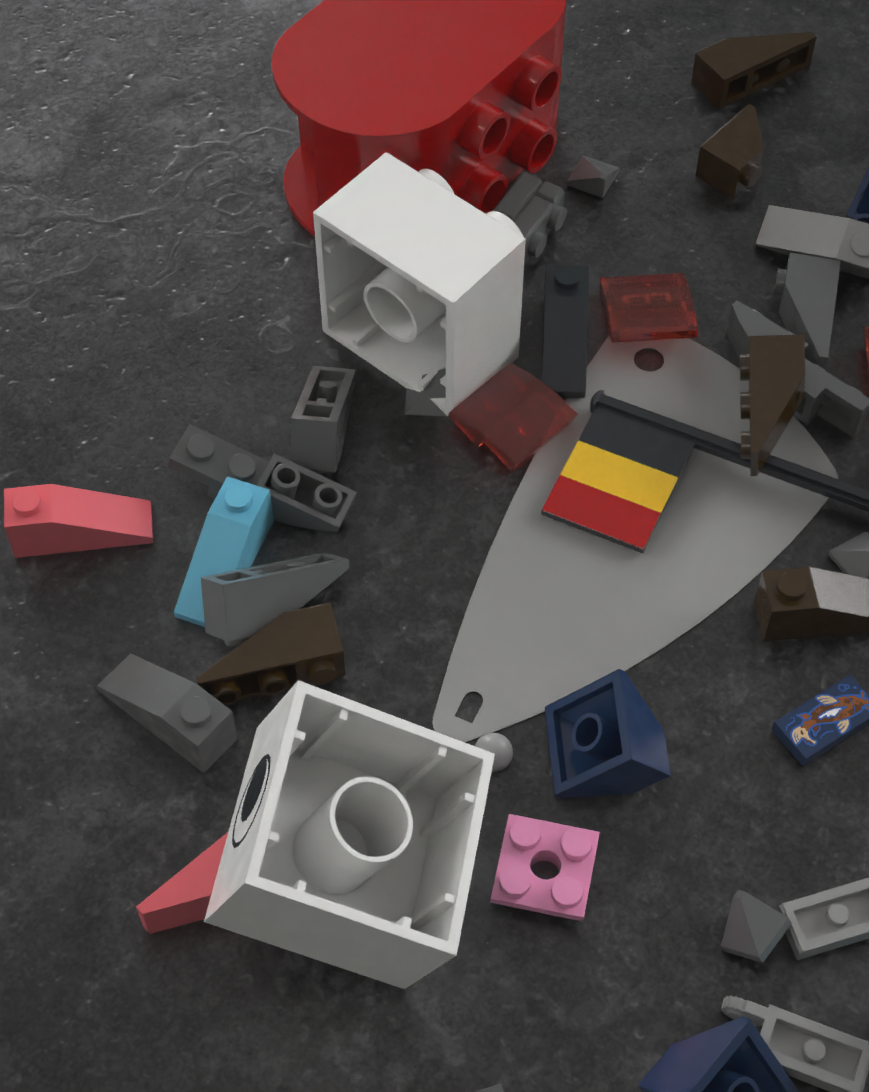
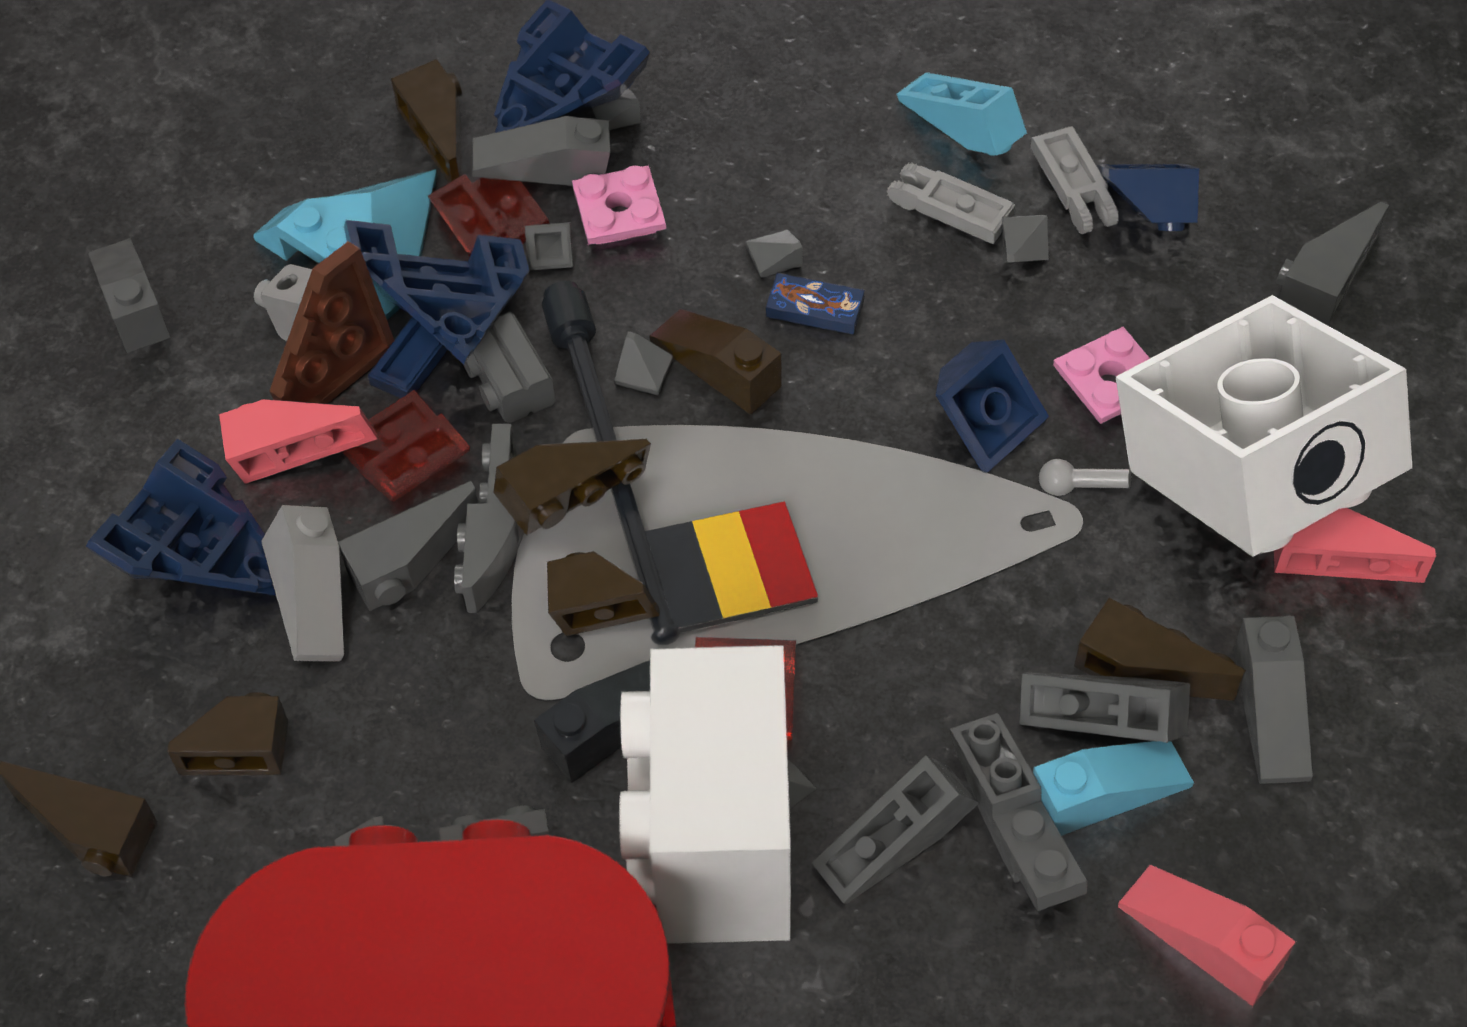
camera: 130 degrees left, 0 degrees up
clear red slope [600,273,698,343] -> none
none -> dark brown slope [547,551,660,636]

